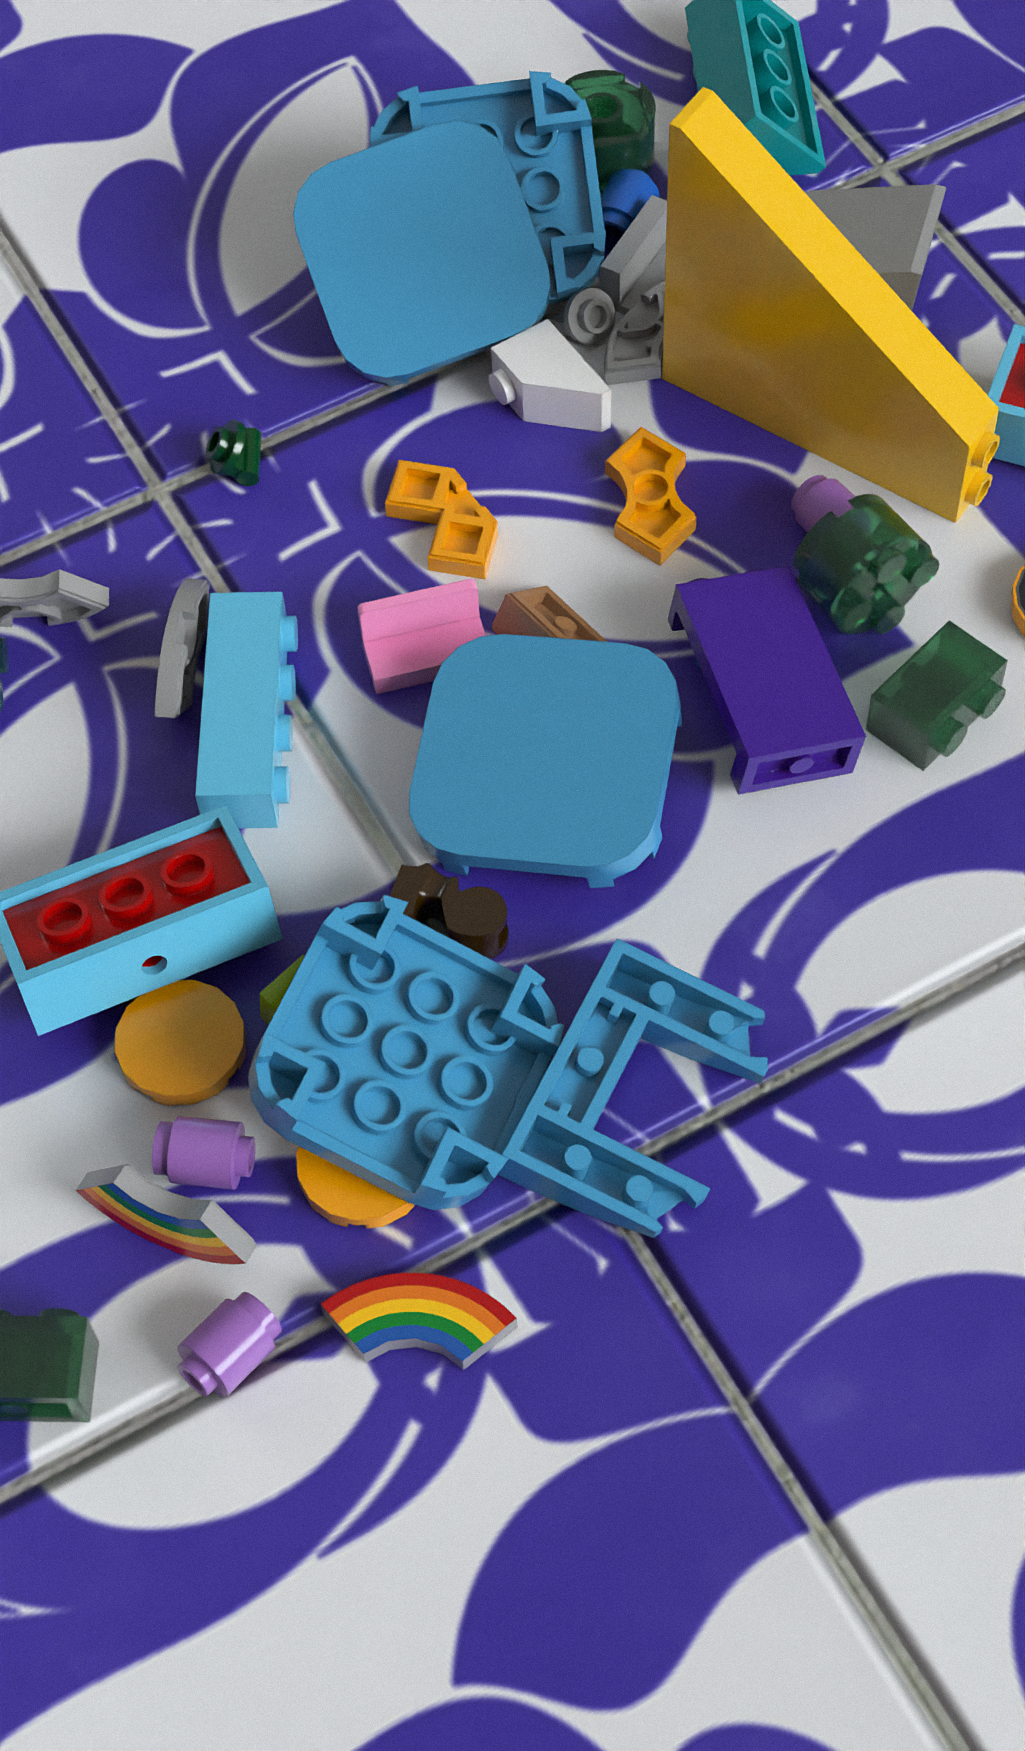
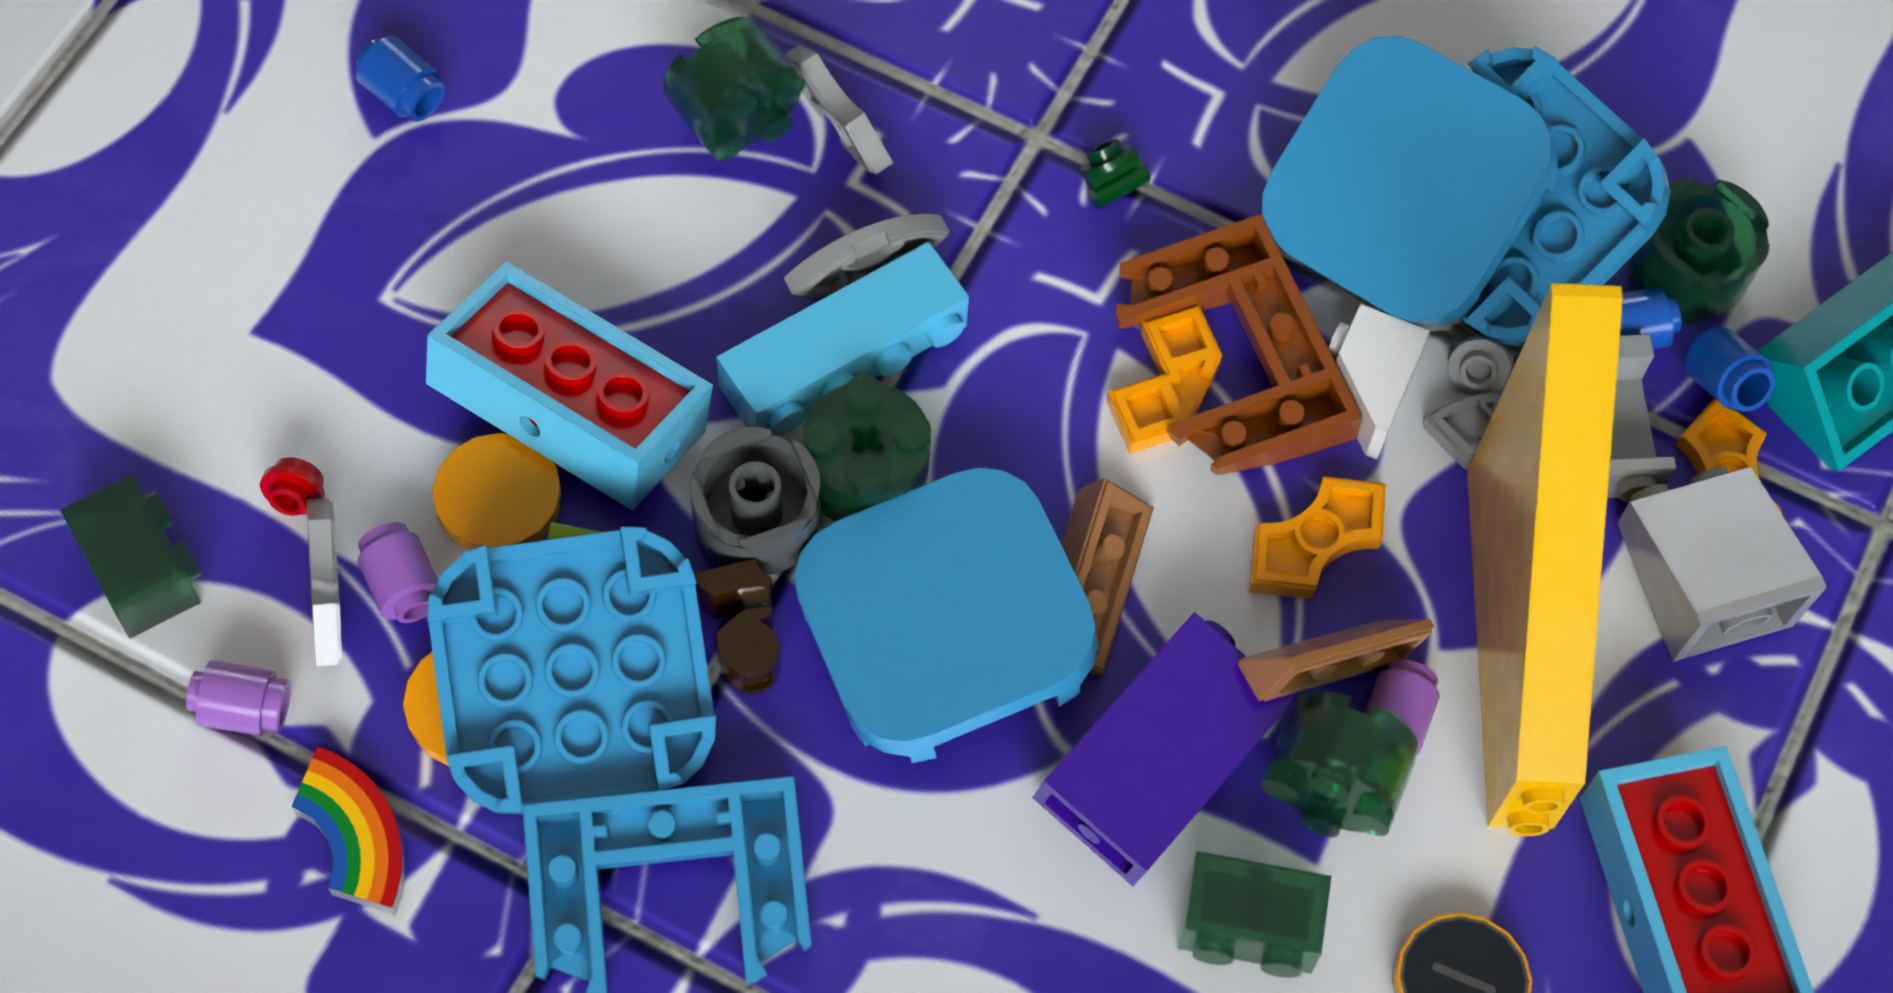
camera: 50 degrees right, 5 degrees up
bright pink panel [357,579,486,694] -> none
none -> red plate [260,457,325,516]
none -> dark grey brick [690,427,821,575]
none -> clear green brick [802,376,931,522]
none -> dark orange wedge [1115,214,1362,475]
none -> medium nougat slope [1238,619,1435,702]

